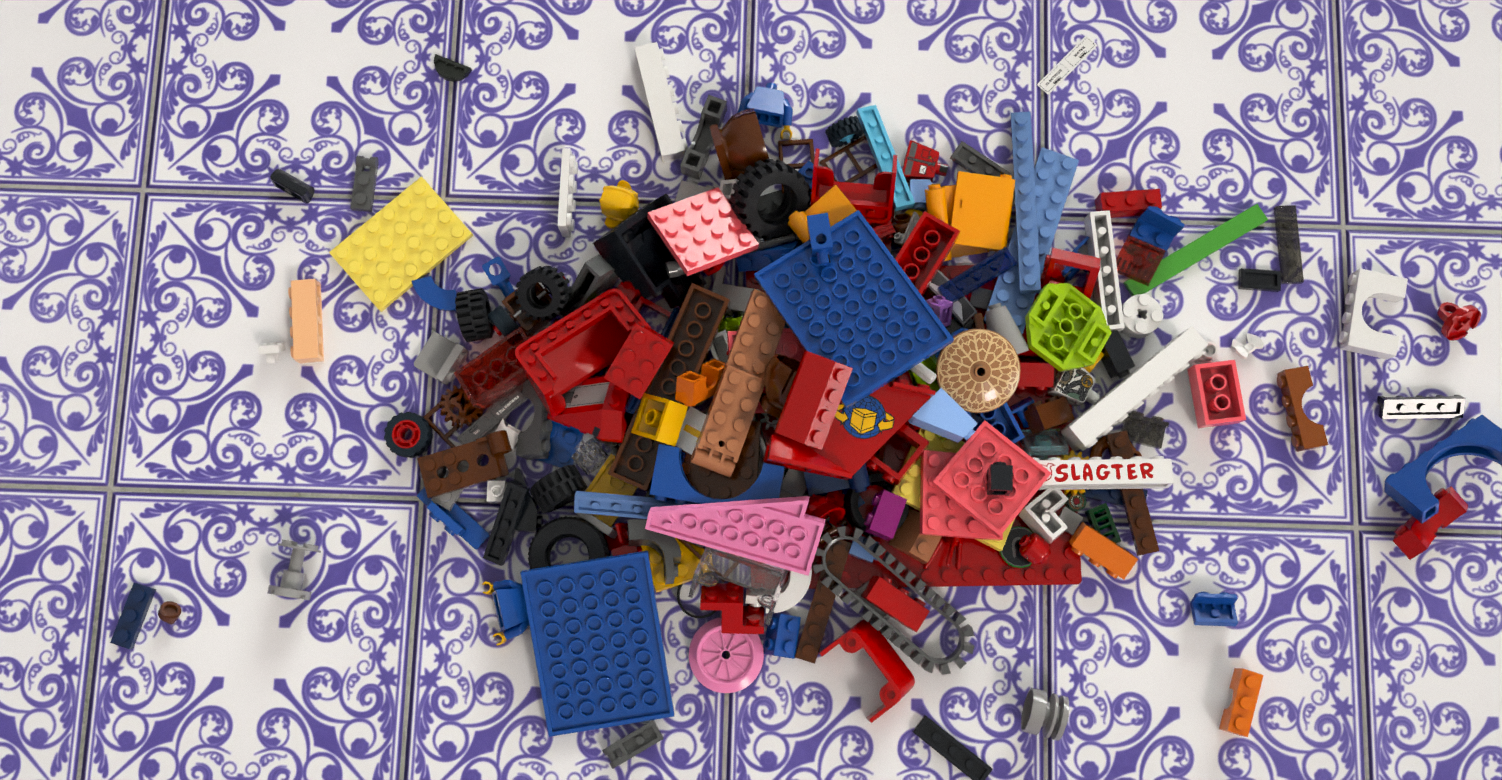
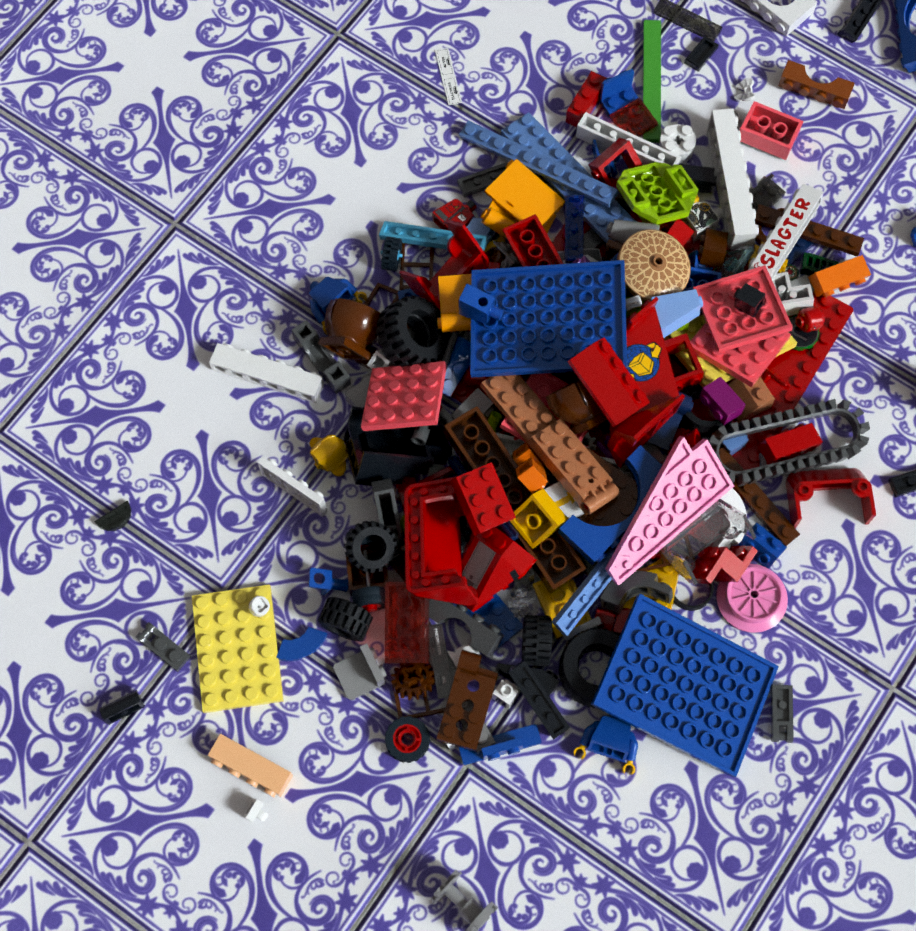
camera: 55 degrees left, 10 degrees down
none -> white tile [249,596,270,617]

